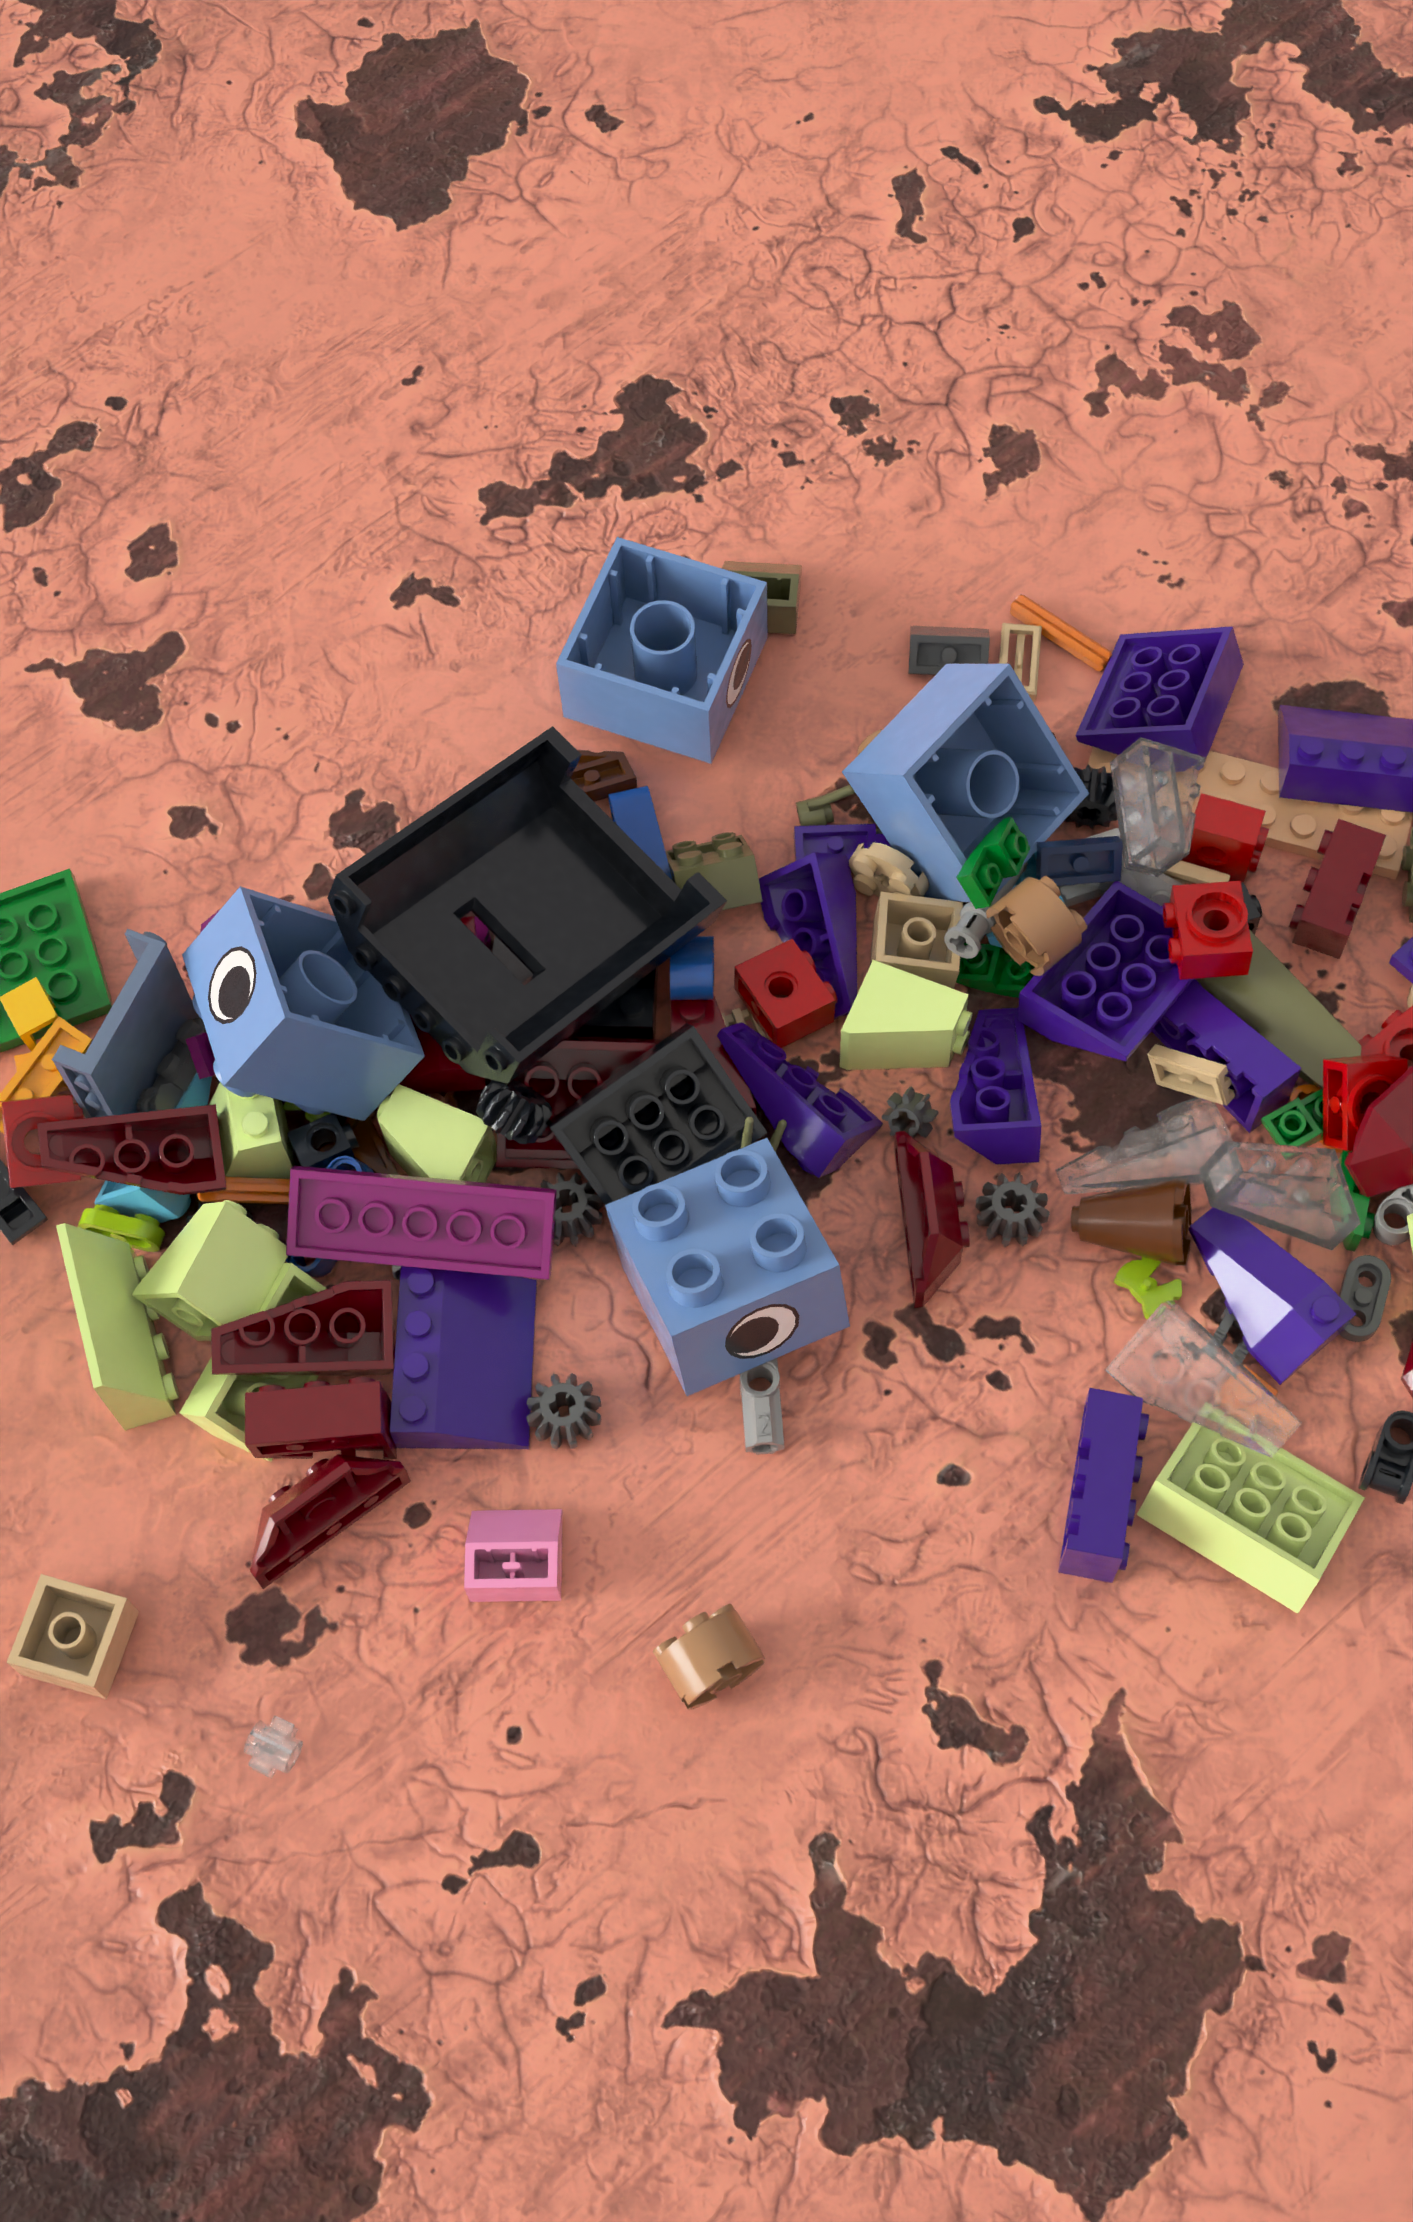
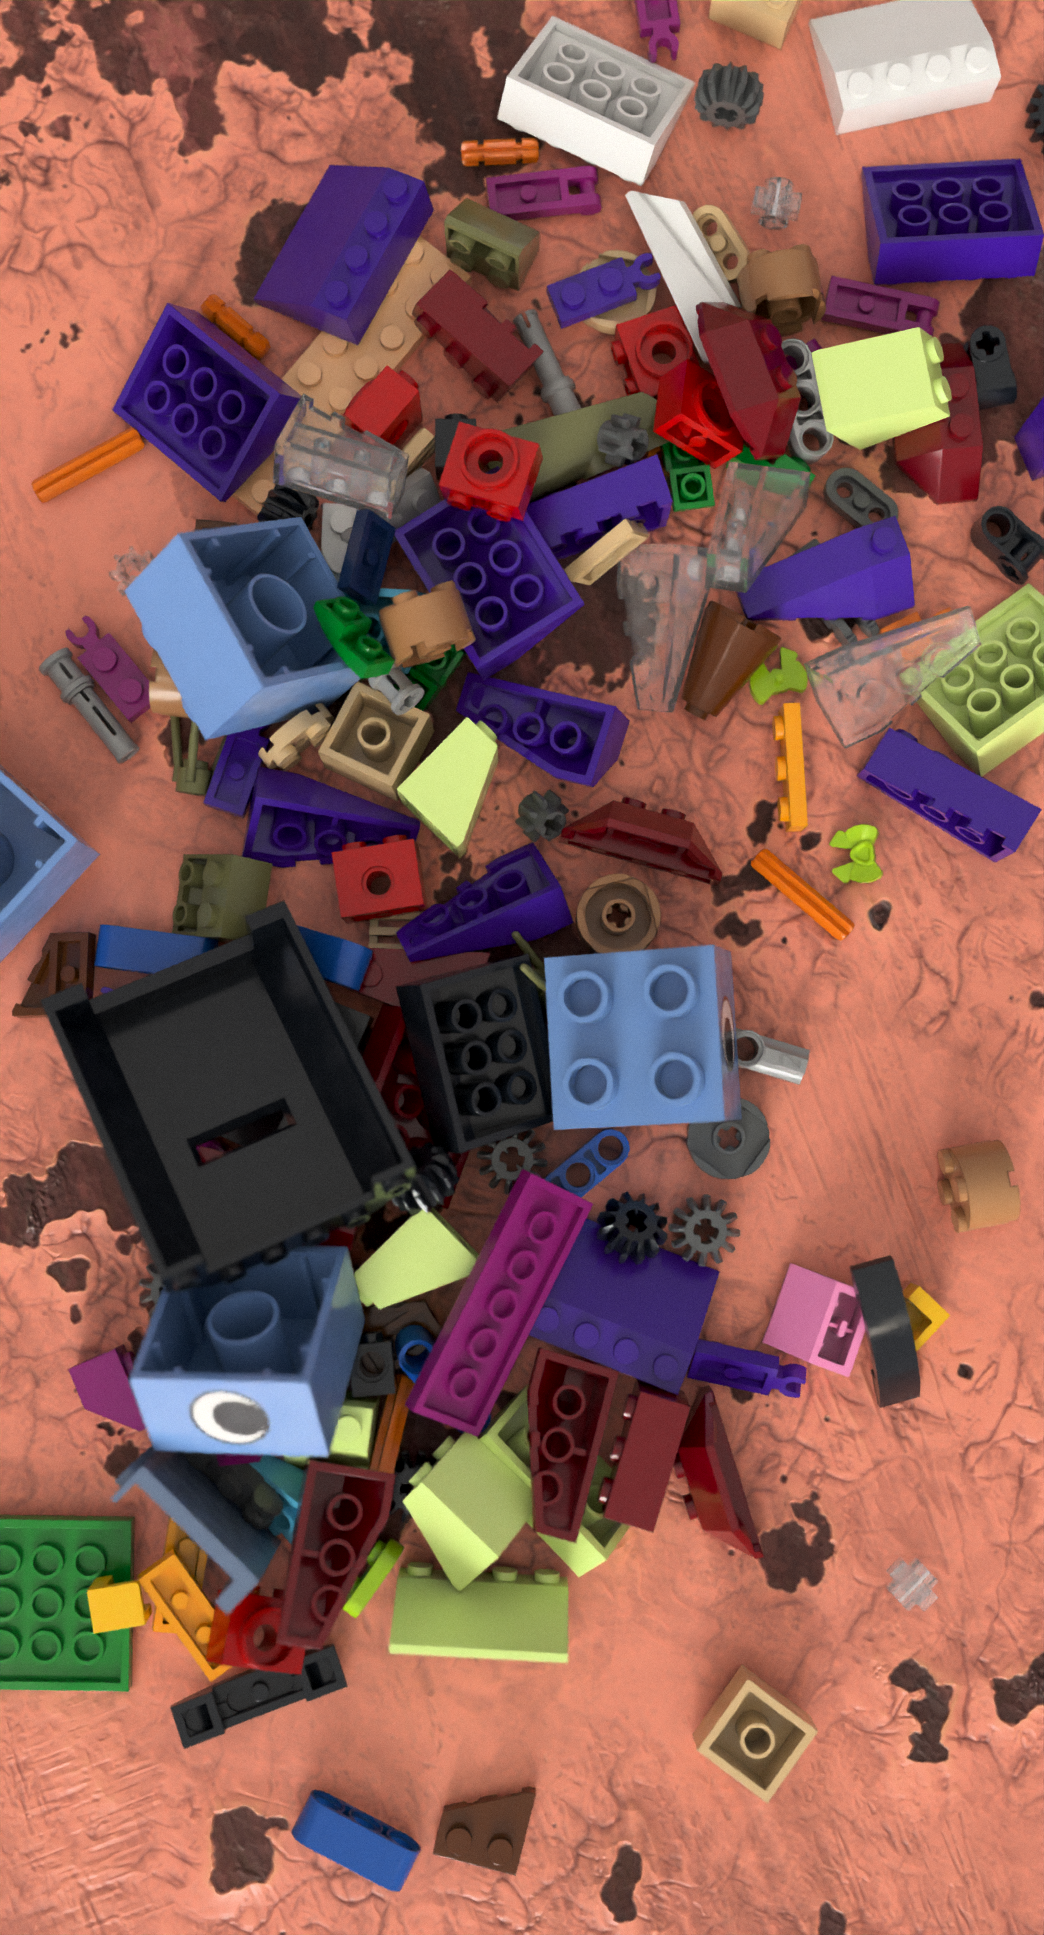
camera: 75 degrees left, 20 degrees up
dark grey panel [908,626,990,675] -> none
dark grey gear [975,1172,1050,1247] -> none
tan tile [999,623,1042,702] -> none
none -> light grey pin [39,648,139,764]
none -> magenta plate [65,615,151,723]
none -> orange axle [201,294,271,360]
none -> light grey pin [513,309,581,416]
none -> blue beam [543,1129,630,1197]
none -> medium nougat brick [575,874,661,954]
none -> black gear [596,1191,667,1266]
none -> dark grey gear [597,413,649,468]
none -> dark grey plate [686,1098,770,1179]
none -> dark purple plate [687,1339,806,1398]
none -> orange axle [751,848,855,941]
none -> light orange plate [772,703,808,832]
none -> lime piece [829,824,883,883]
none -> black slope [849,1255,920,1408]
none -> yellow panel [903,1283,950,1352]

